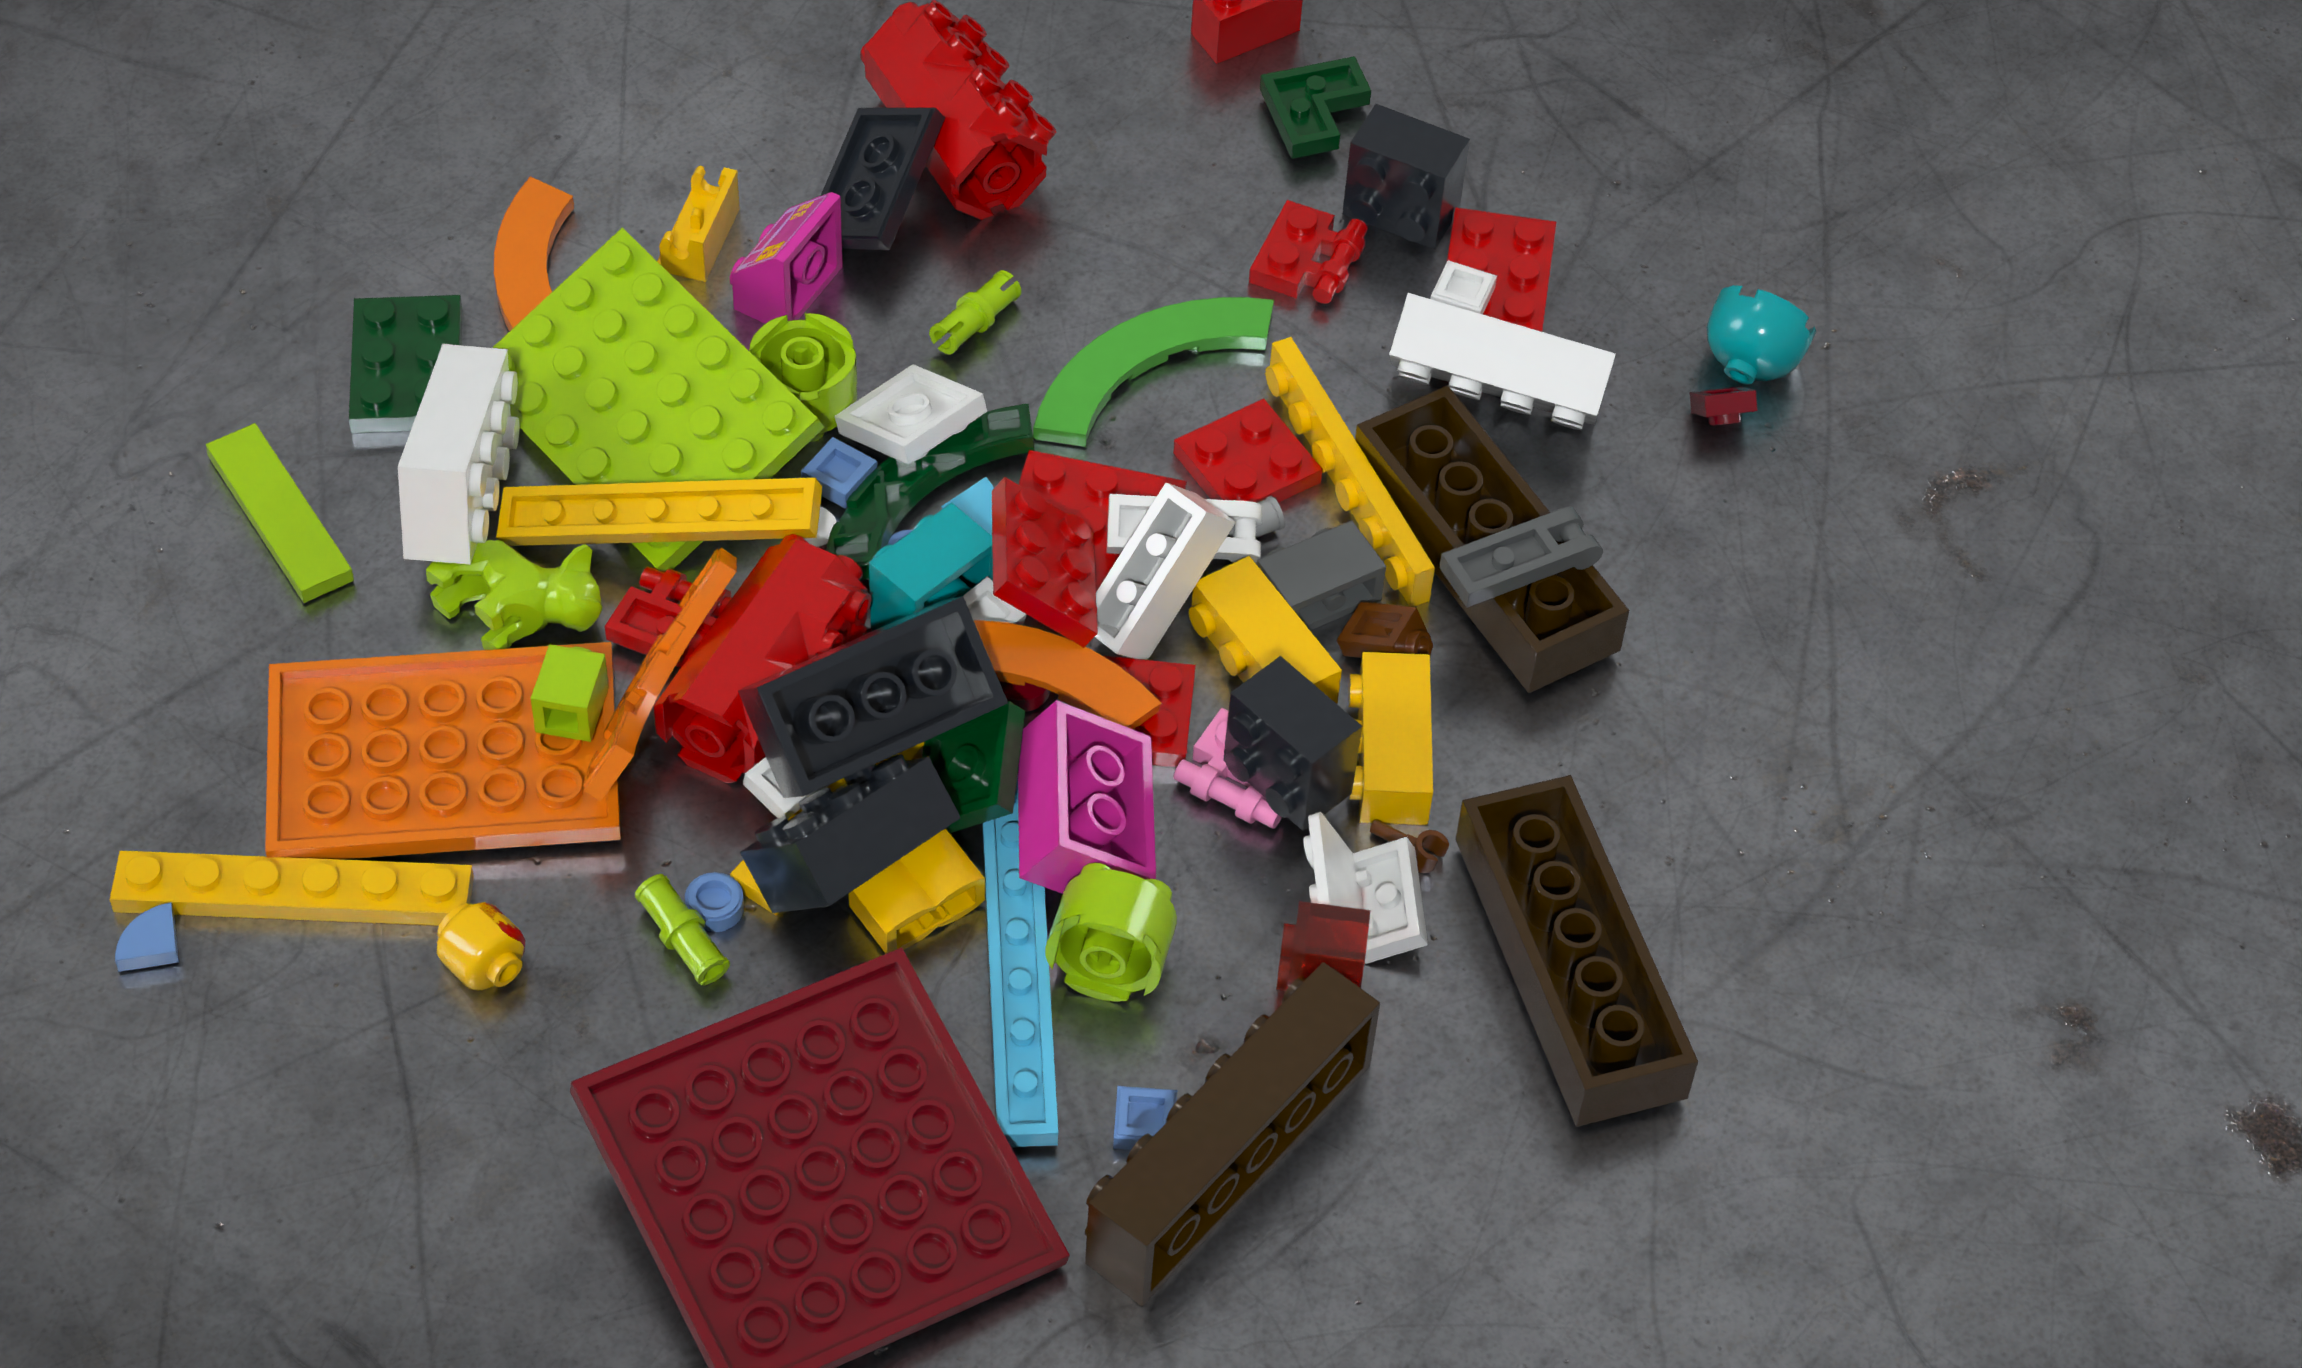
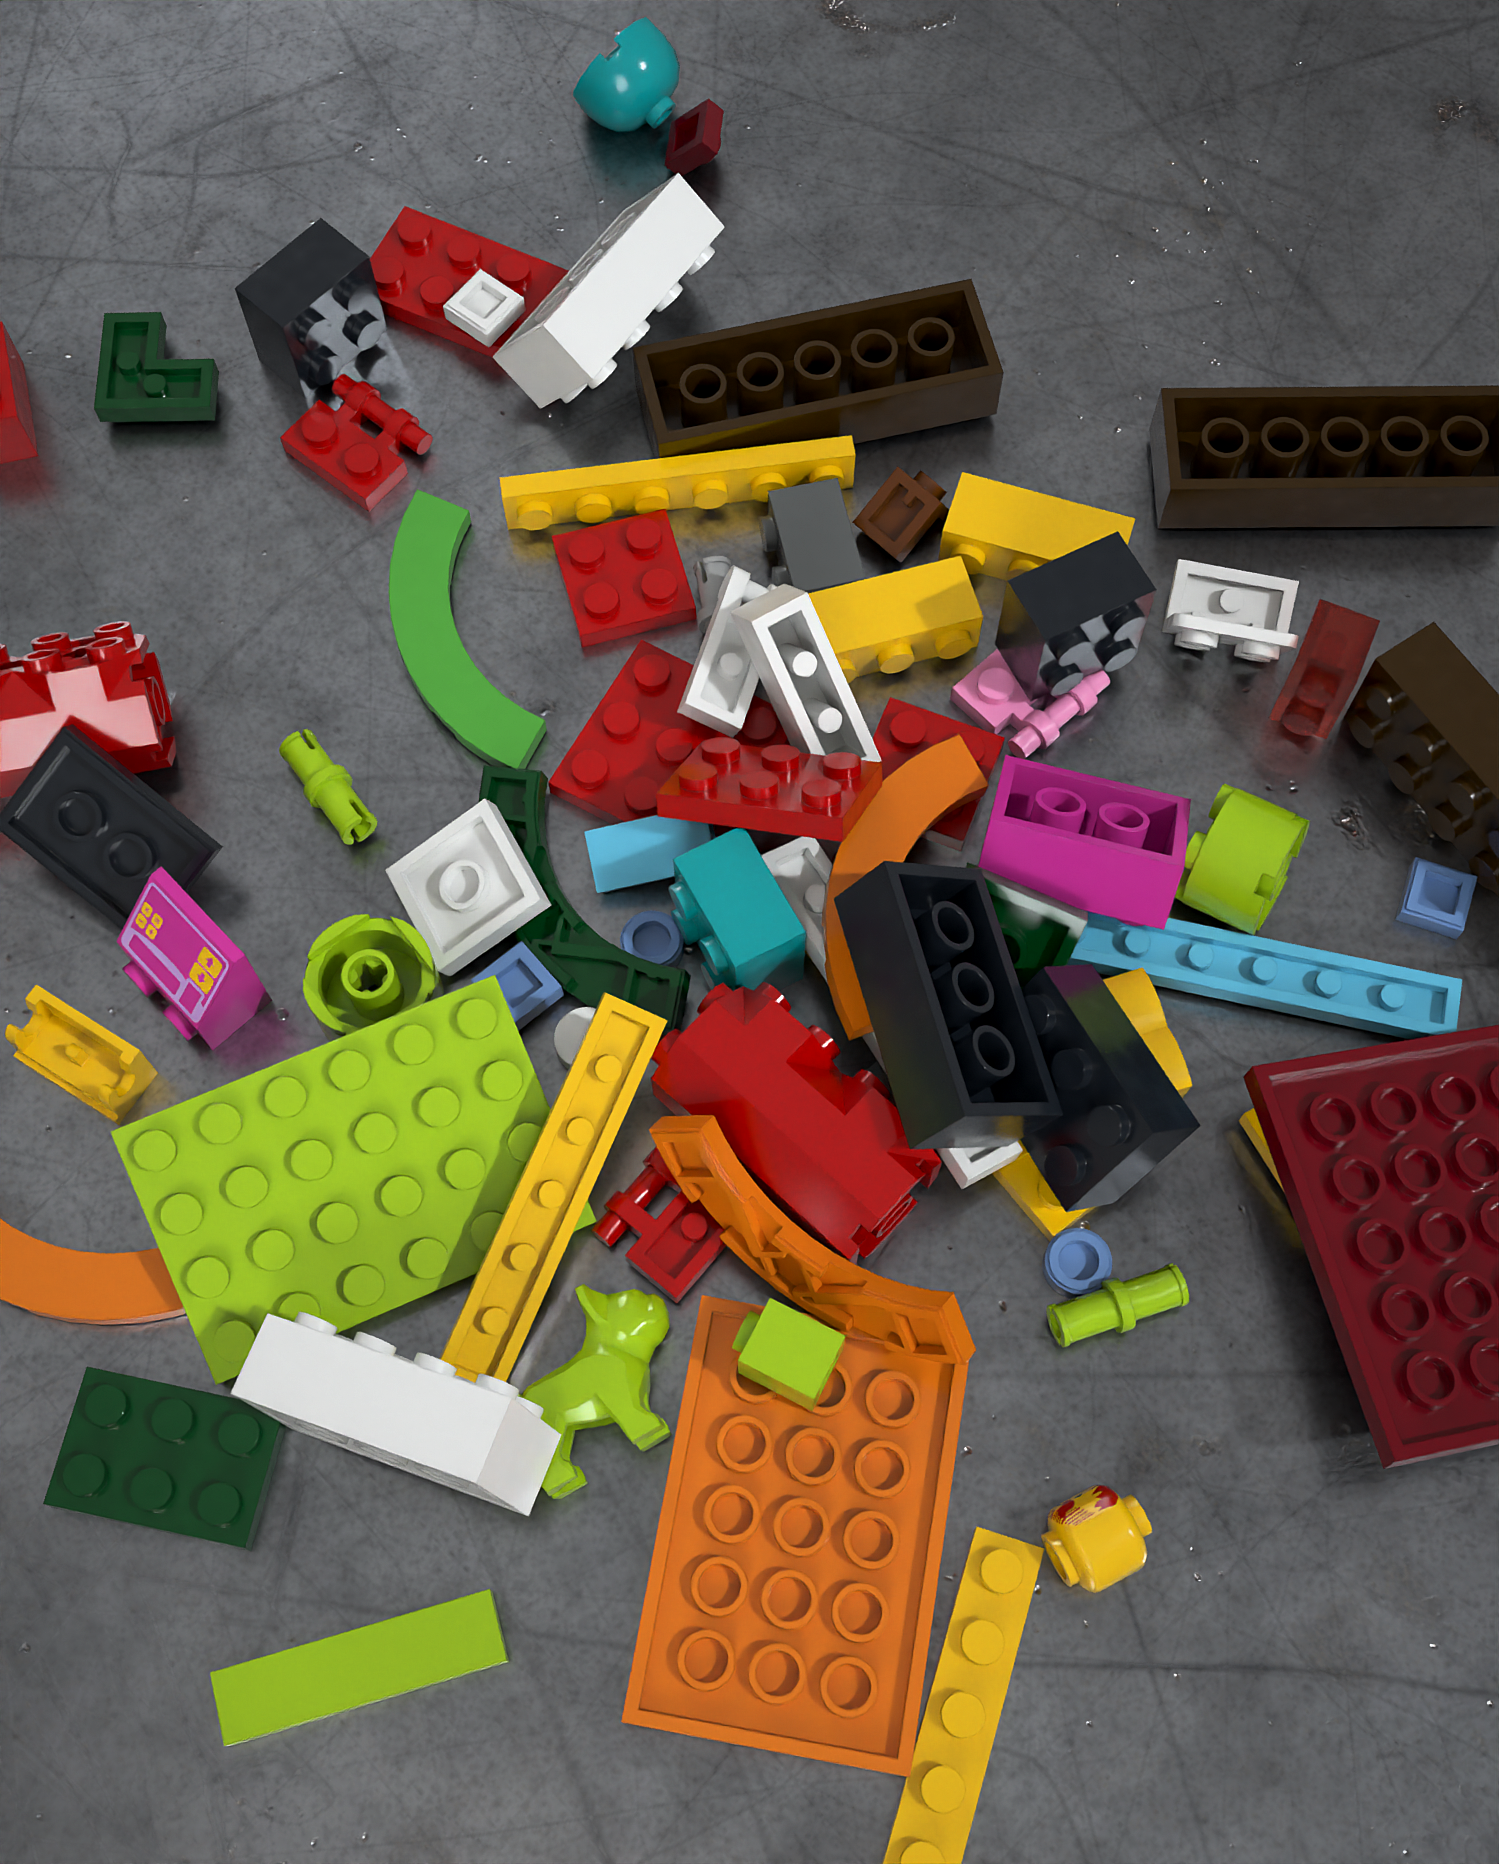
camera: 70 degrees left, 15 degrees up
reddish brown hand [1370,819,1449,874] -> none
dark grey plate [1439,507,1603,608] -> none

